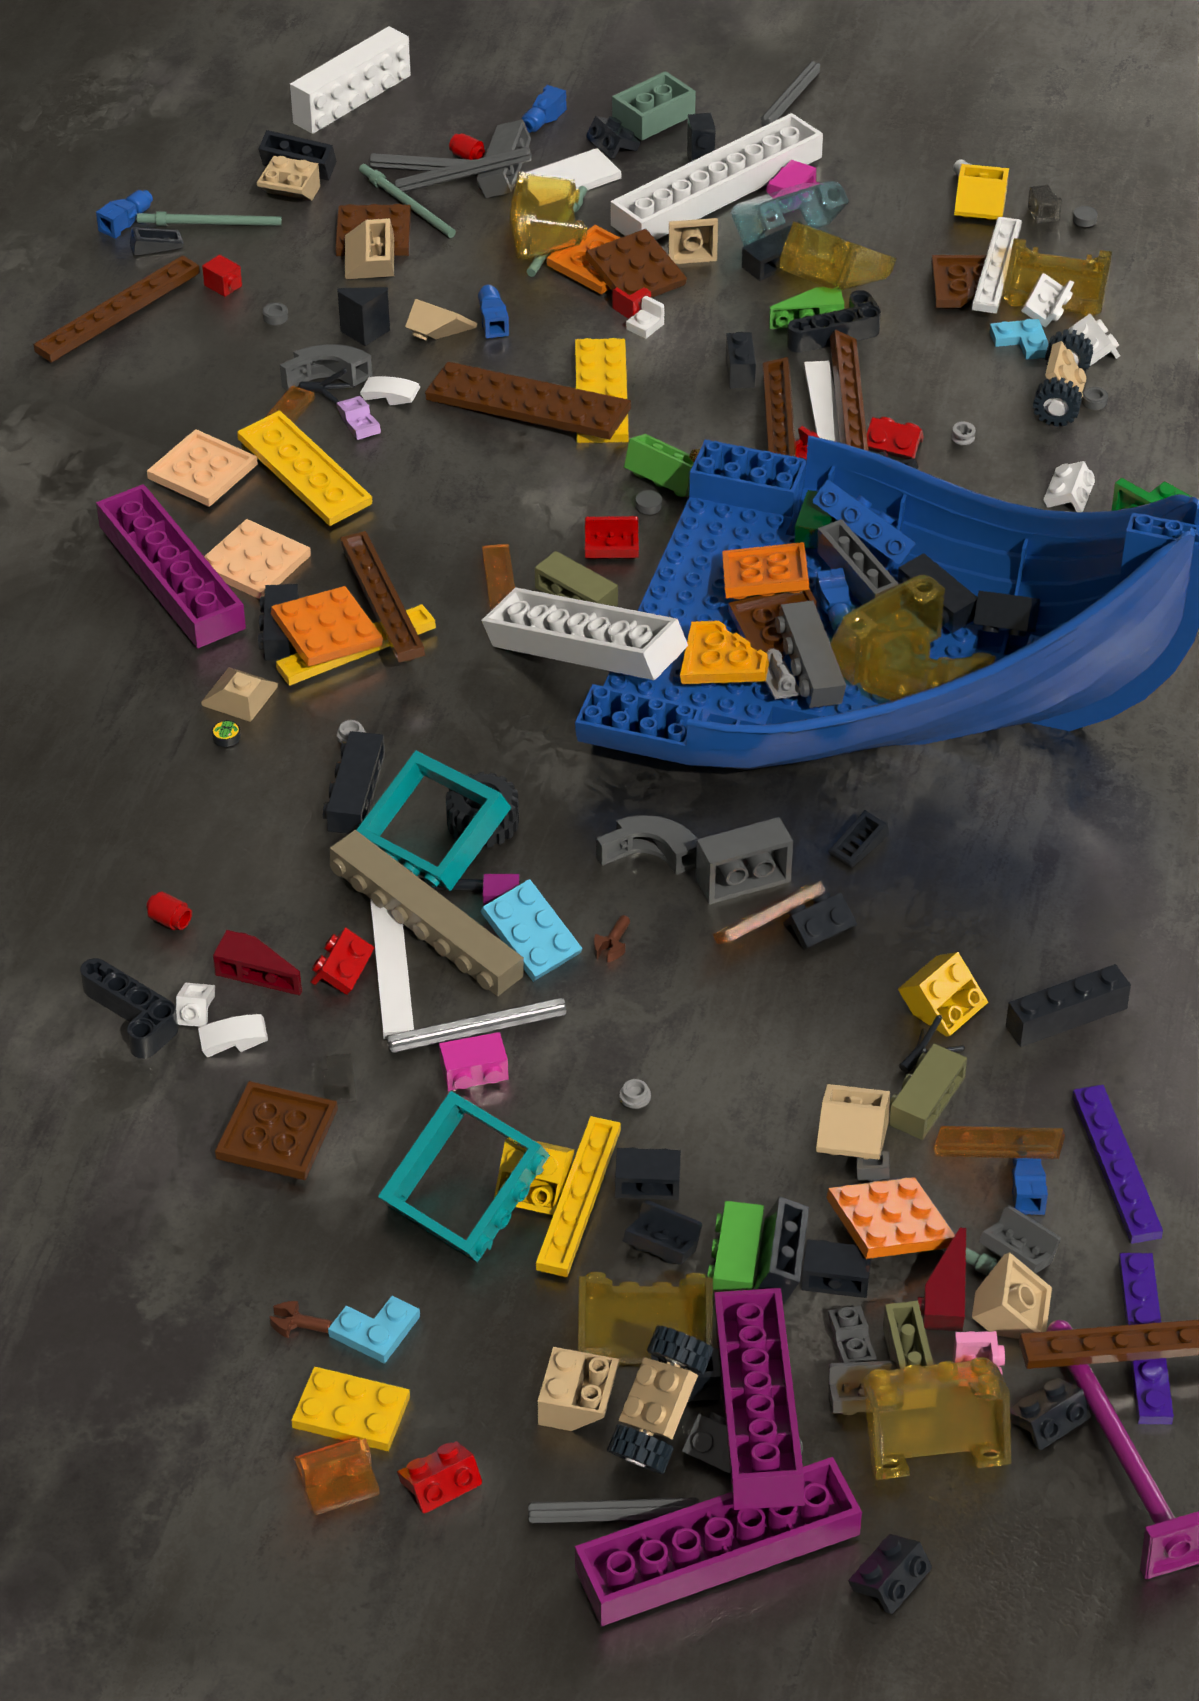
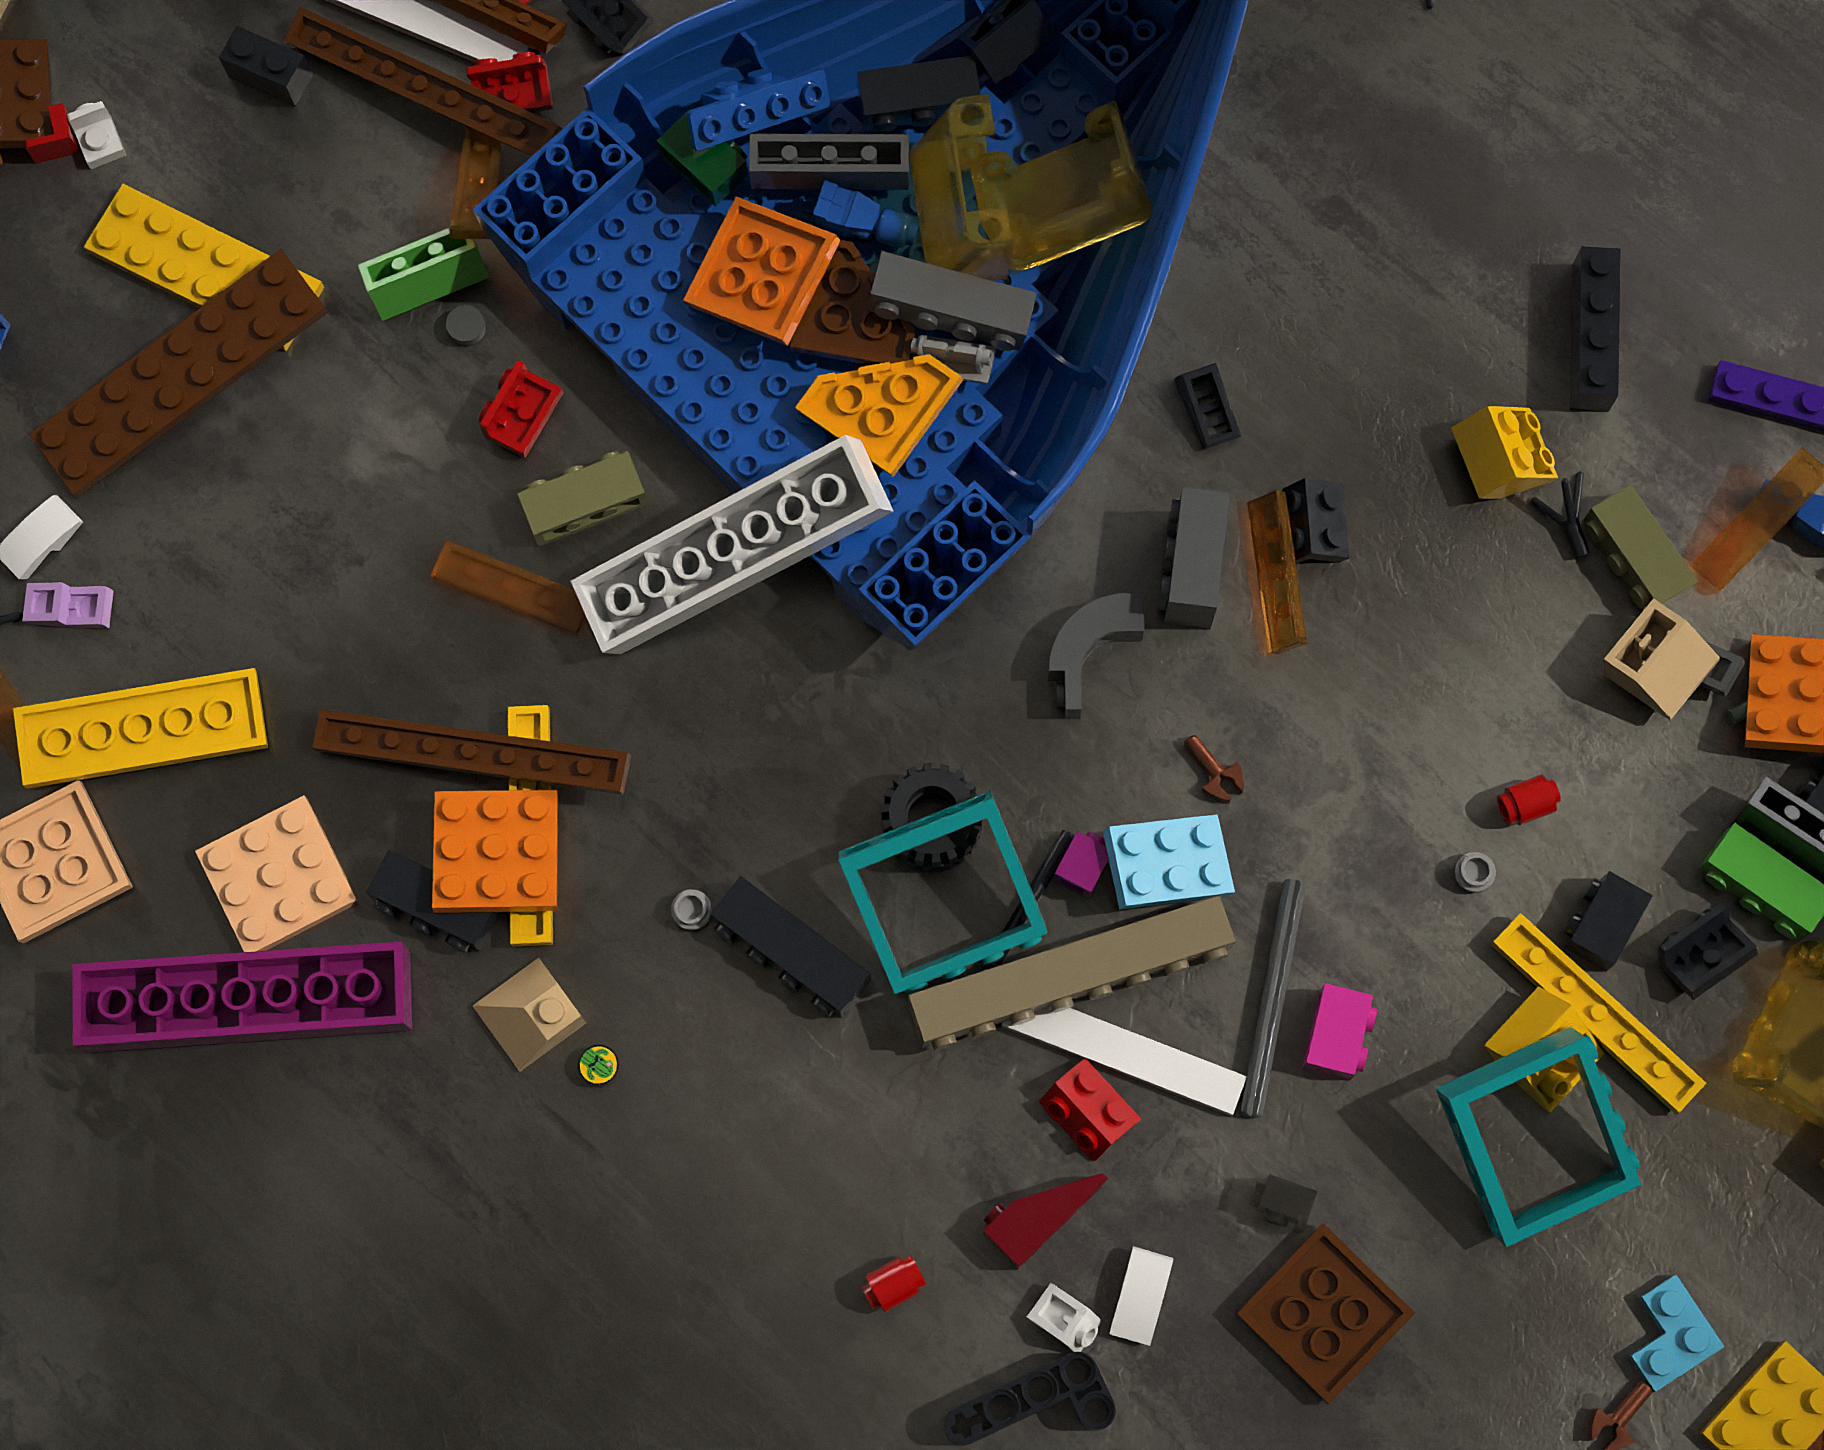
camera: 60 degrees left, 30 degrees up
none -> red brick [1497,774,1561,826]

